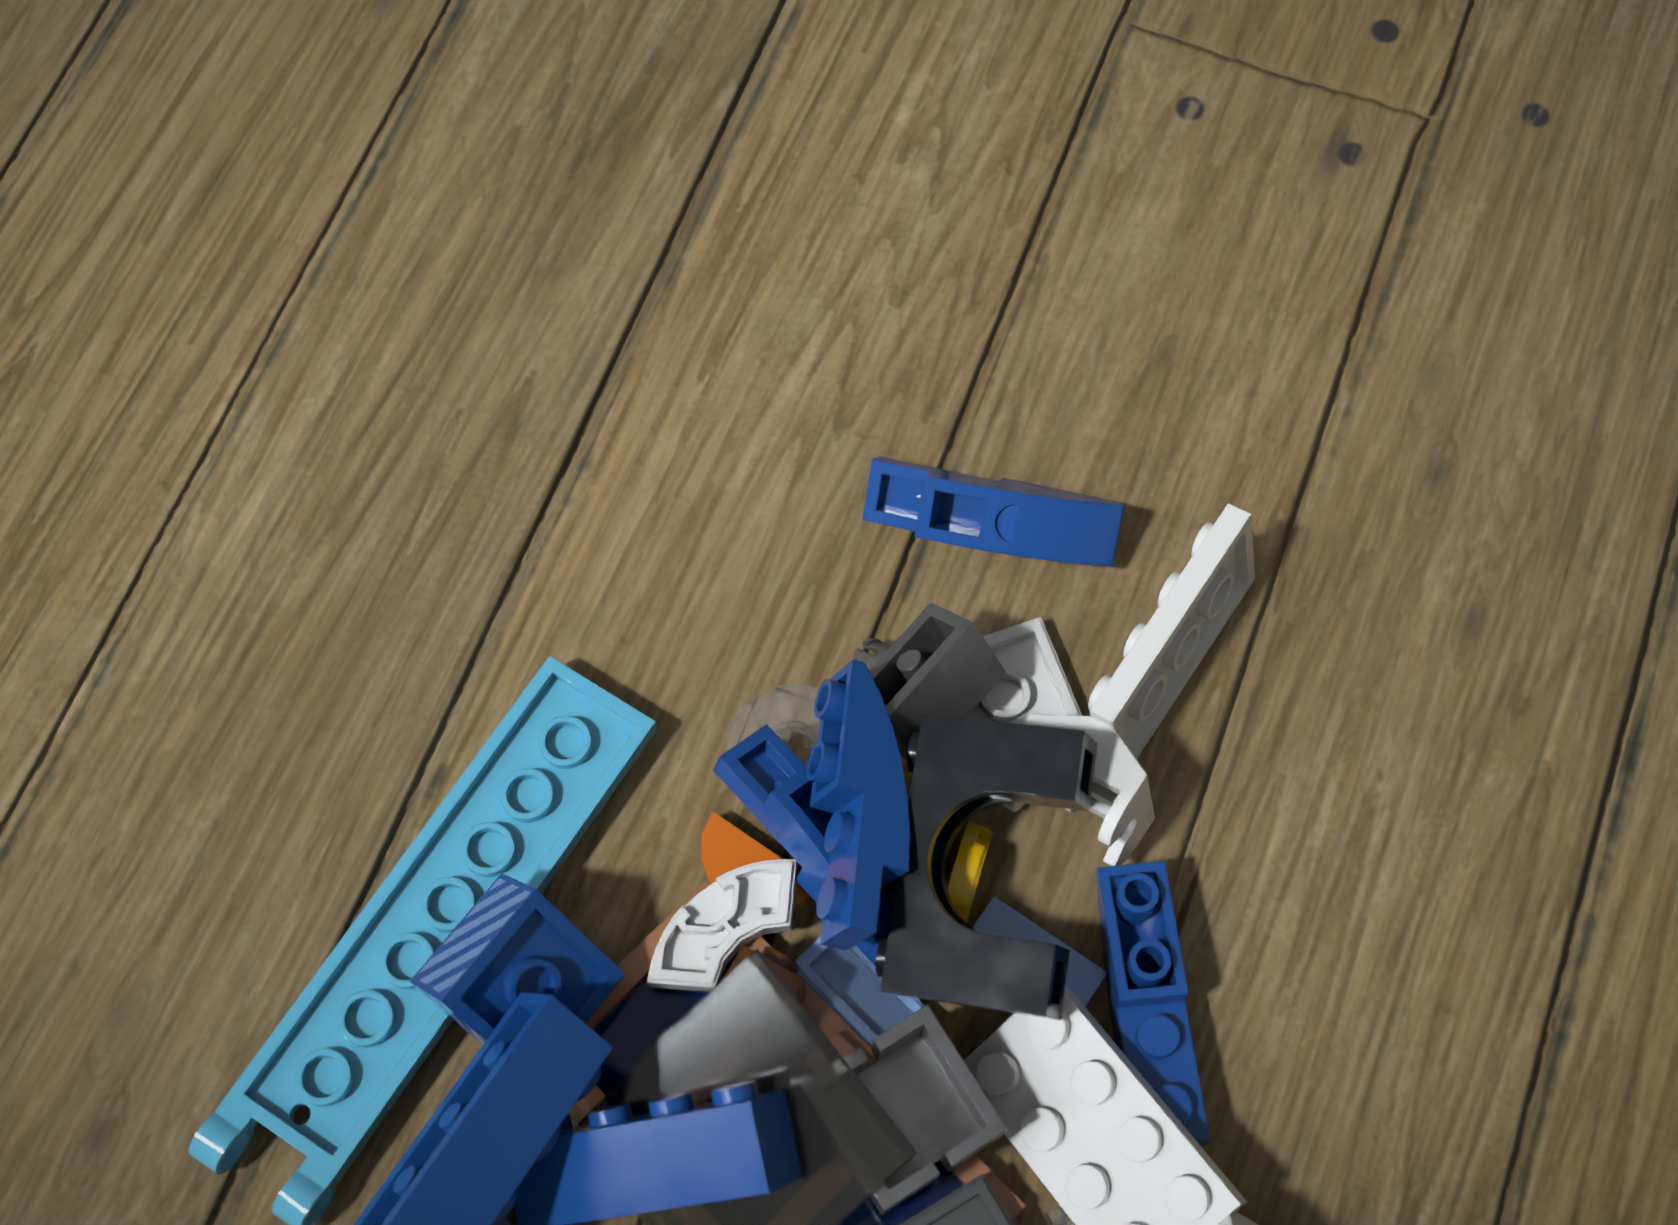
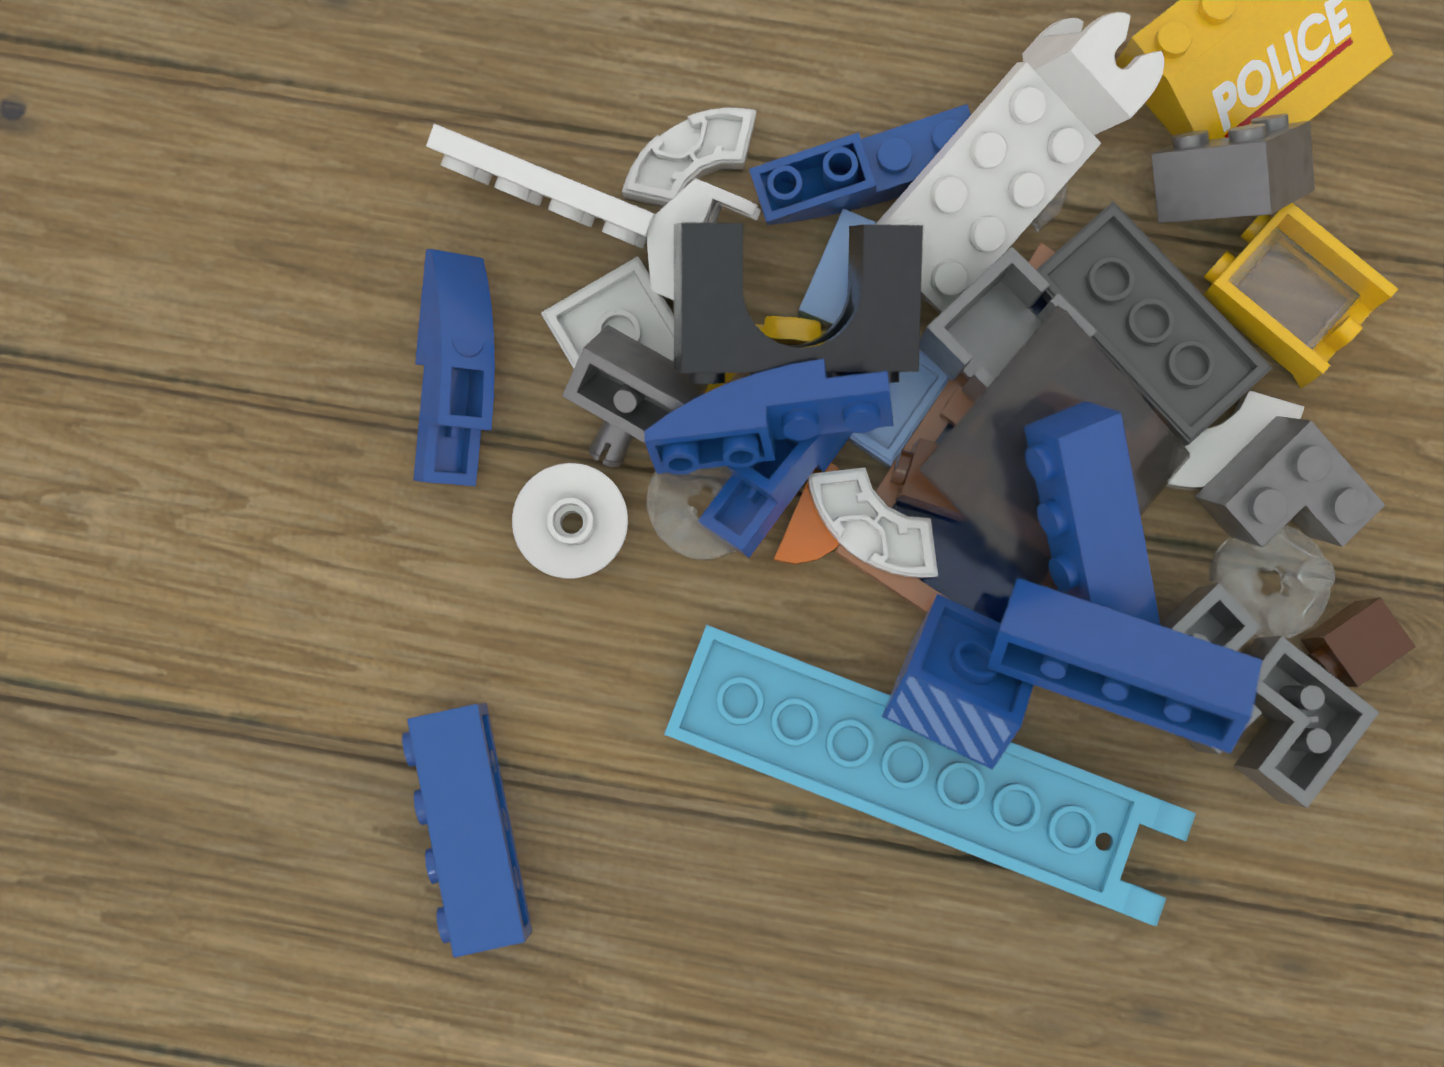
camera: 100 degrees left, 15 degrees up
none -> blue brick [402,703,533,958]
none -> white dish [512,463,628,579]
none -> white tile [622,108,756,207]

